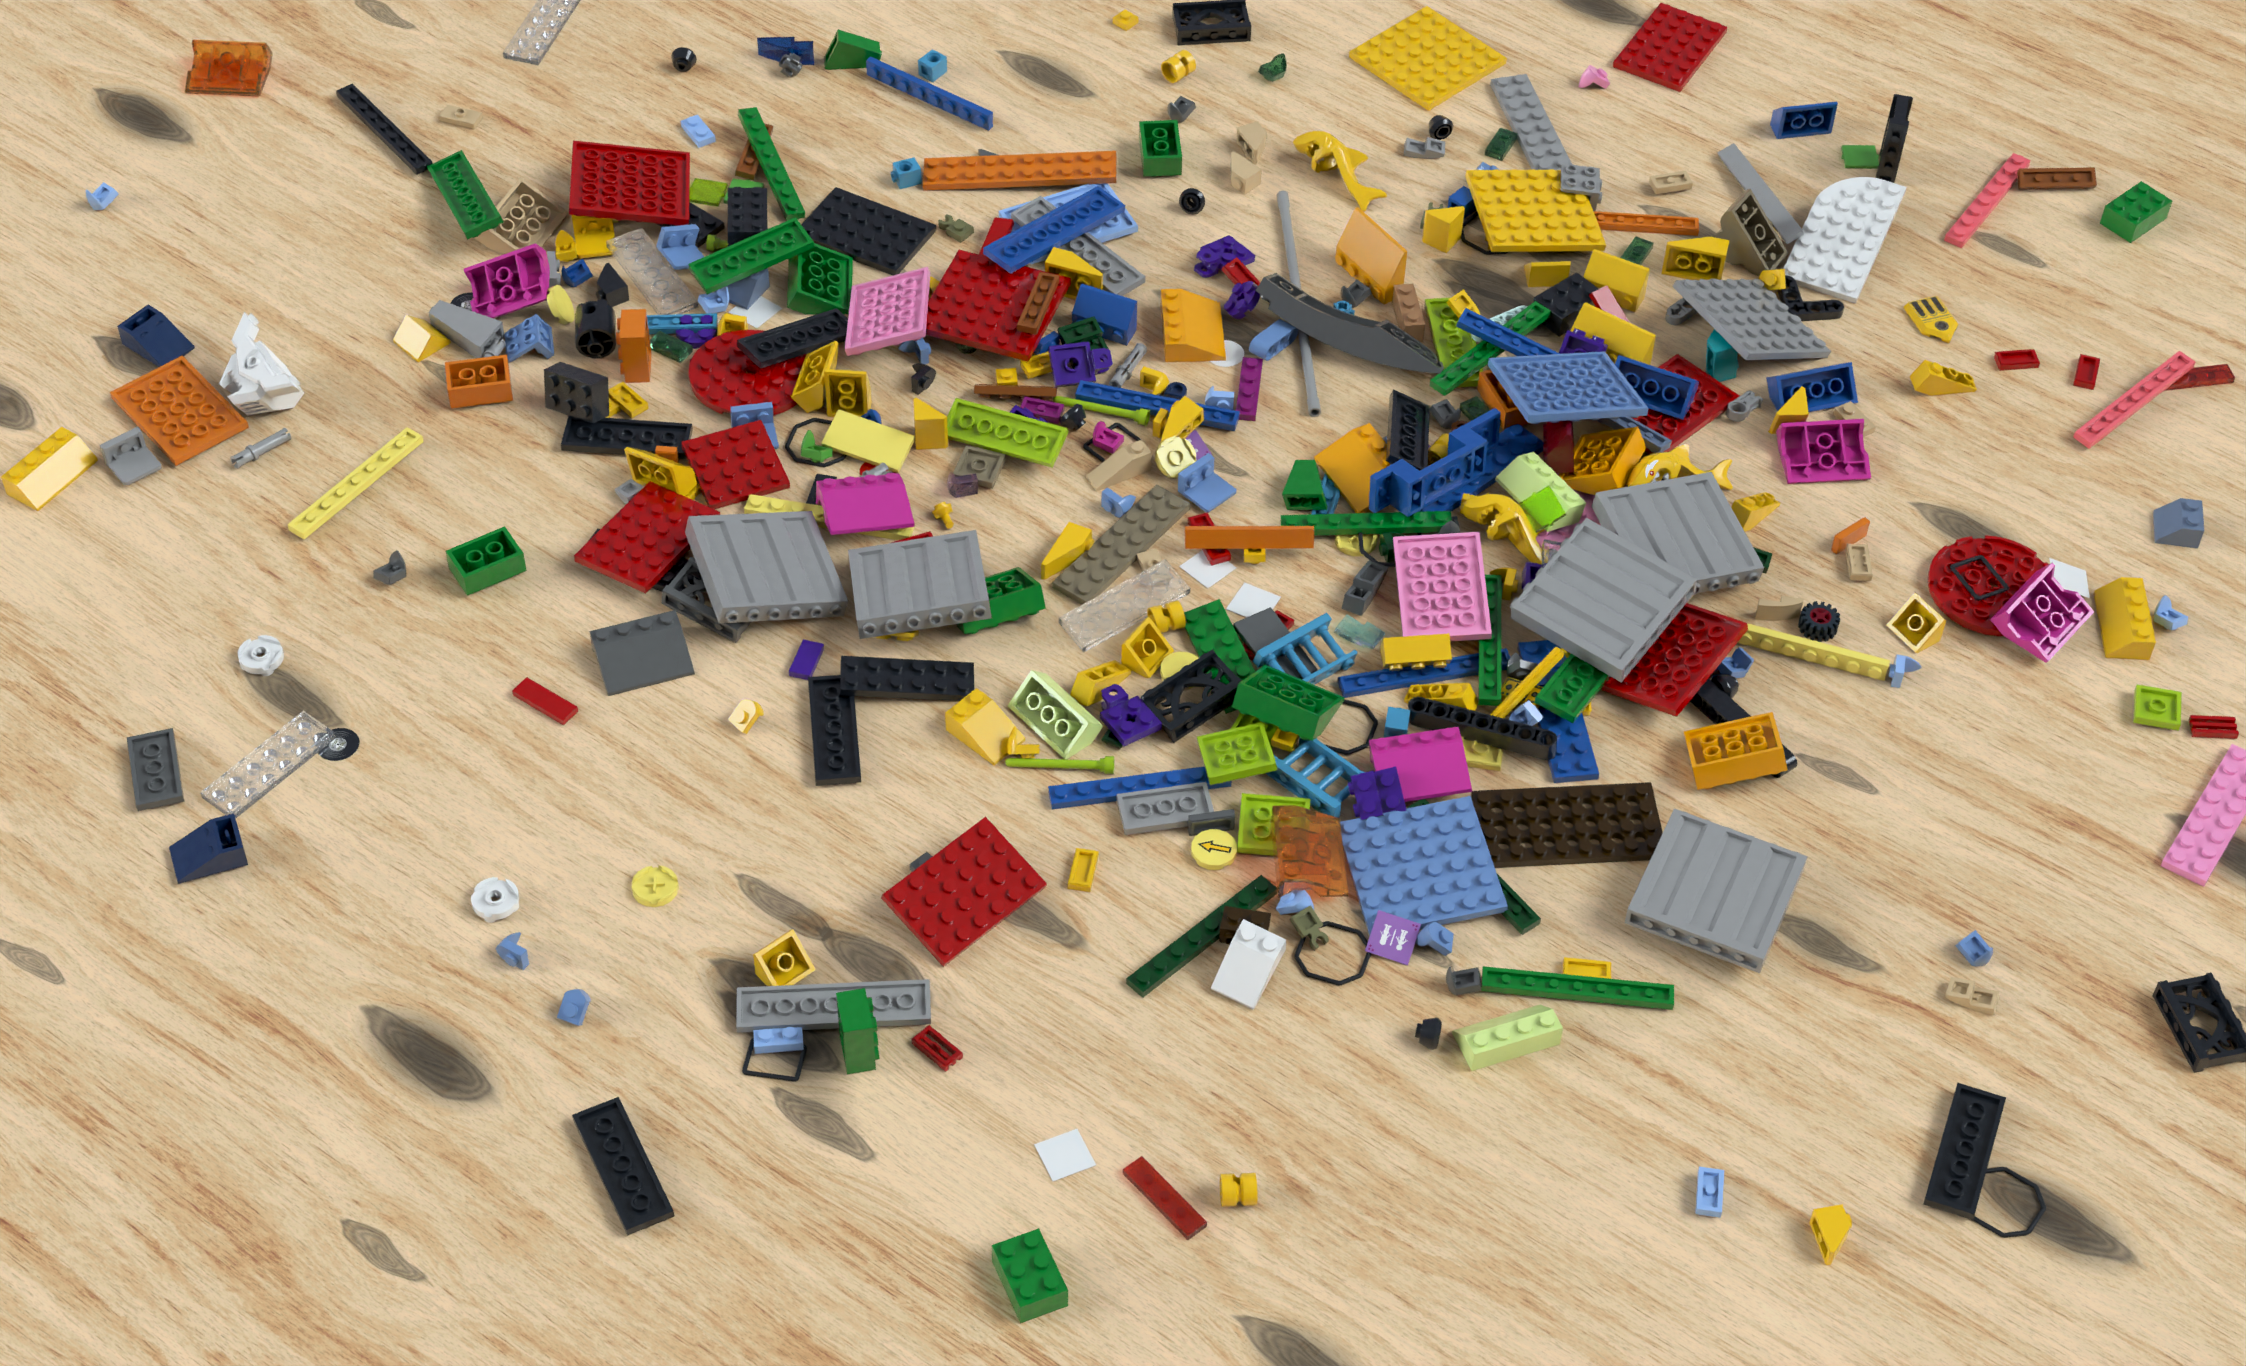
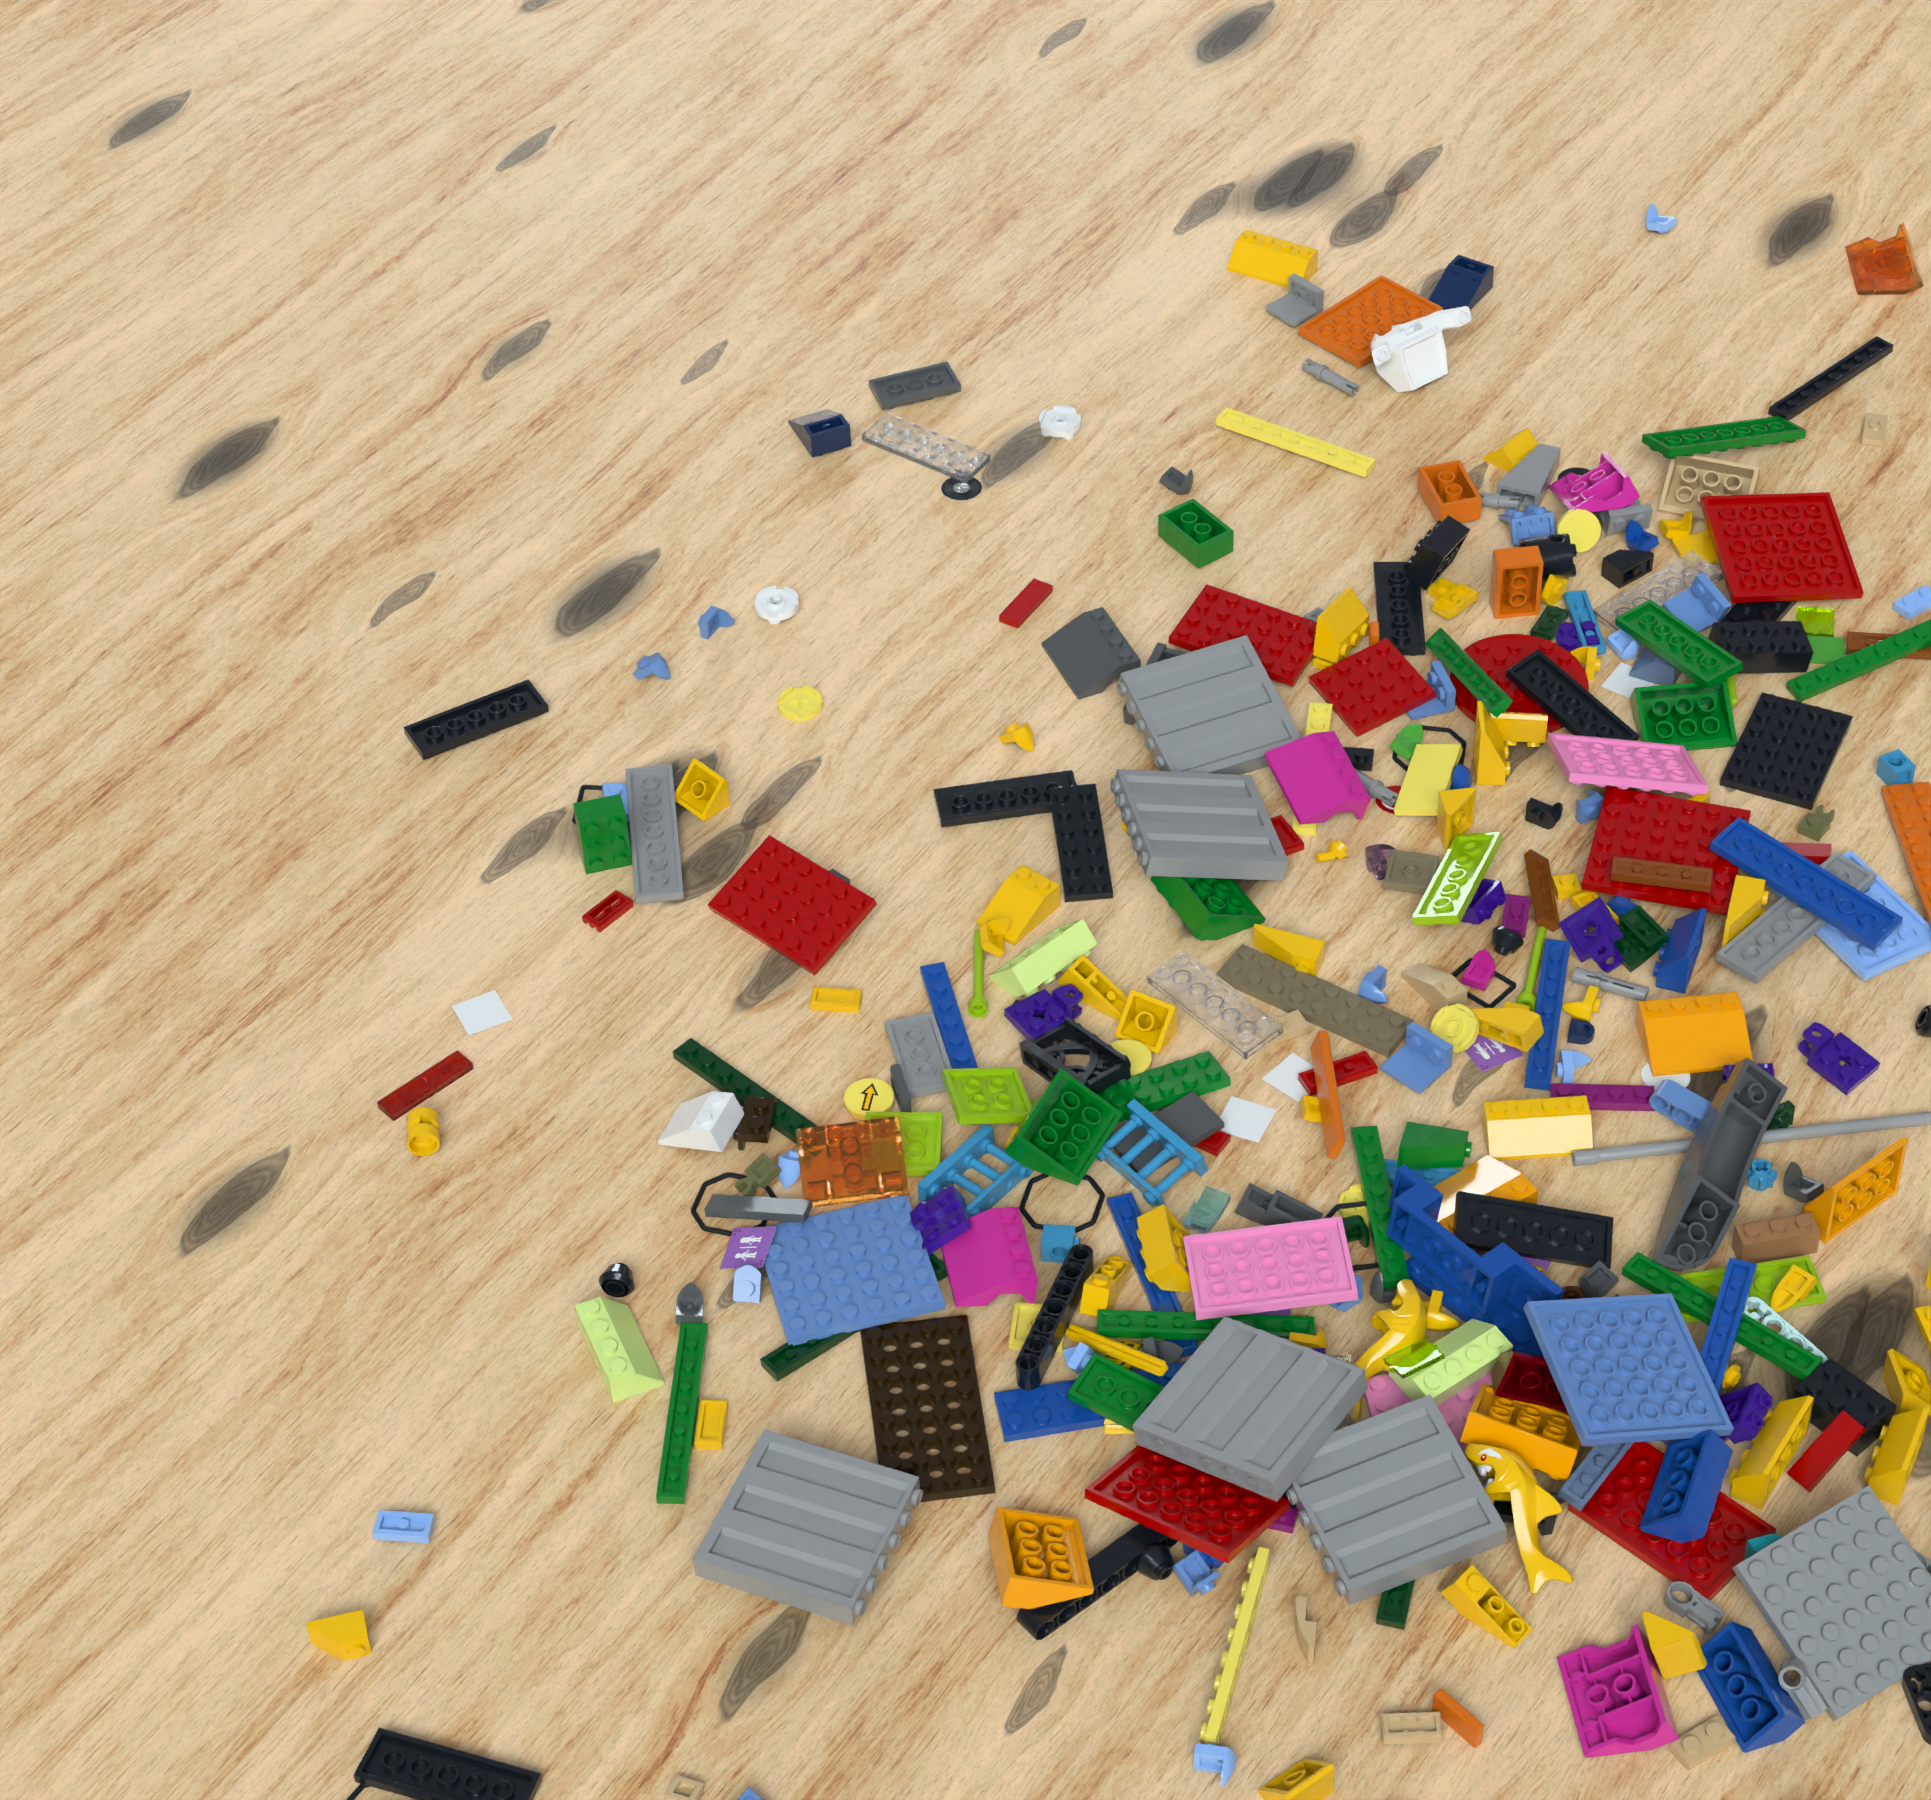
camera: 90 degrees right, 5 degrees down
dark purple tile [789,639,824,680] -> none
green brick [991,1228,1068,1324] -> none
yellow wheel [1147,600,1186,633] -> none
red tile [1222,257,1260,286] -> none
black wheel [1798,601,1840,642] -> none
none -> dark grey tile [704,1194,812,1223]
none -> green plate [1425,627,1513,718]
none -> yellow slope [1481,1095,1593,1161]
none -> light grey piece [1778,1657,1828,1720]

